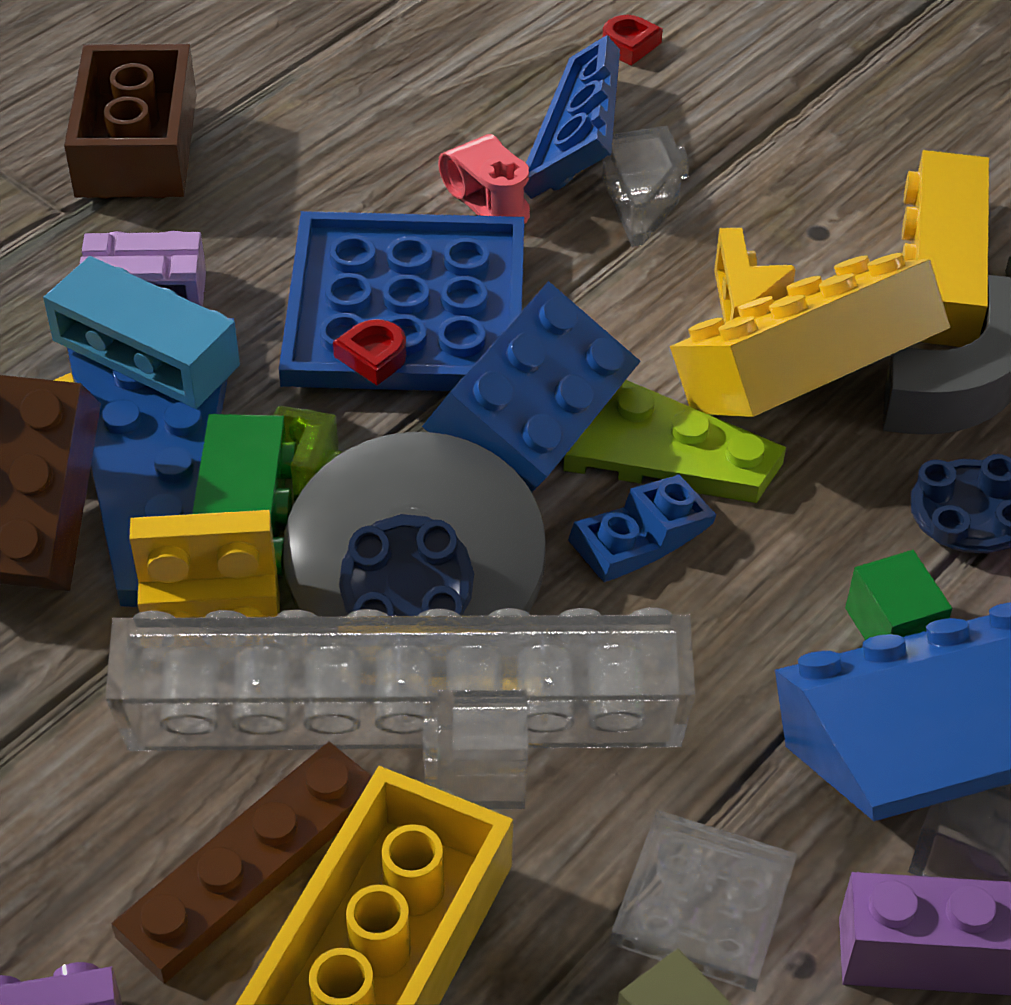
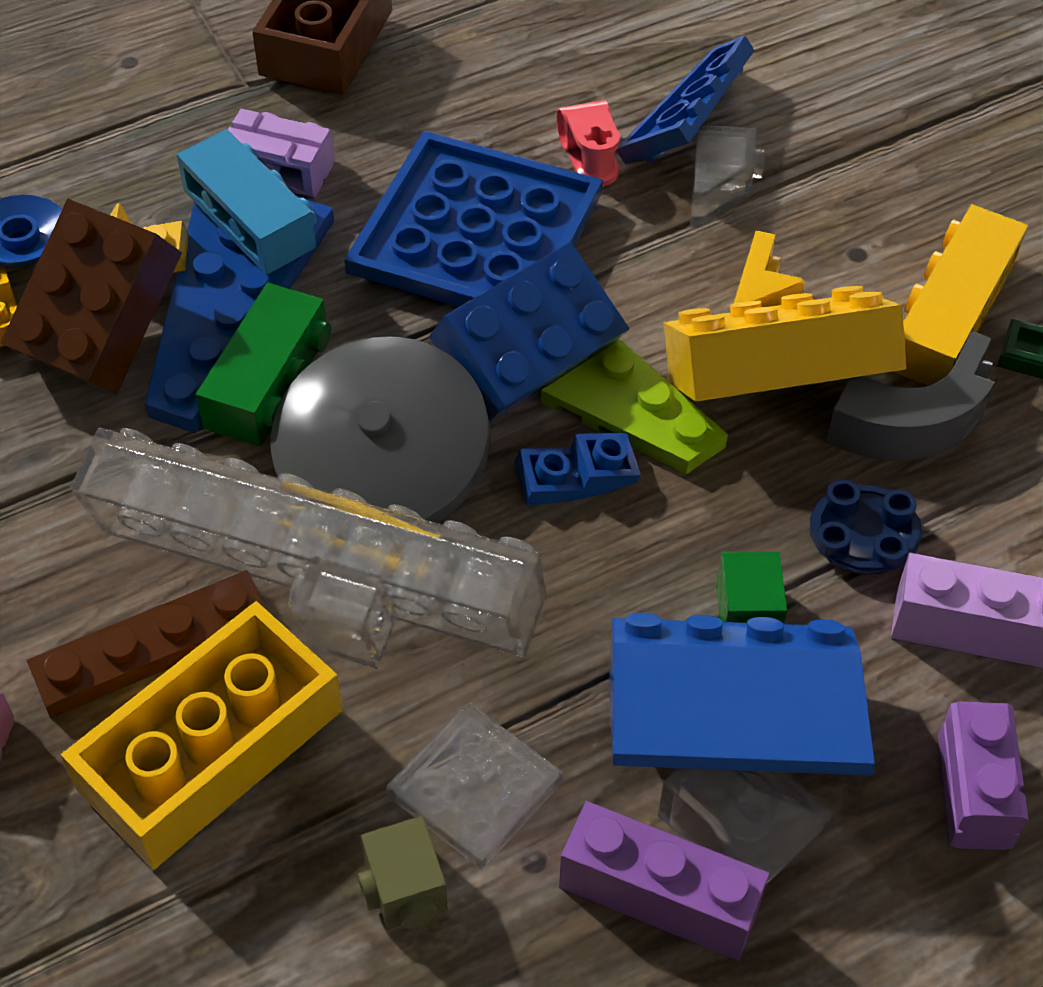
camera: 20 degrees right, 5 degrees up
yellow plate [130,510,280,652] -> none
clear neon green bracket [273,406,342,502] -> none
red tile [333,319,406,385] -> none
dark blue dish [339,514,474,647] -> none
red tile [602,15,663,66] -> none

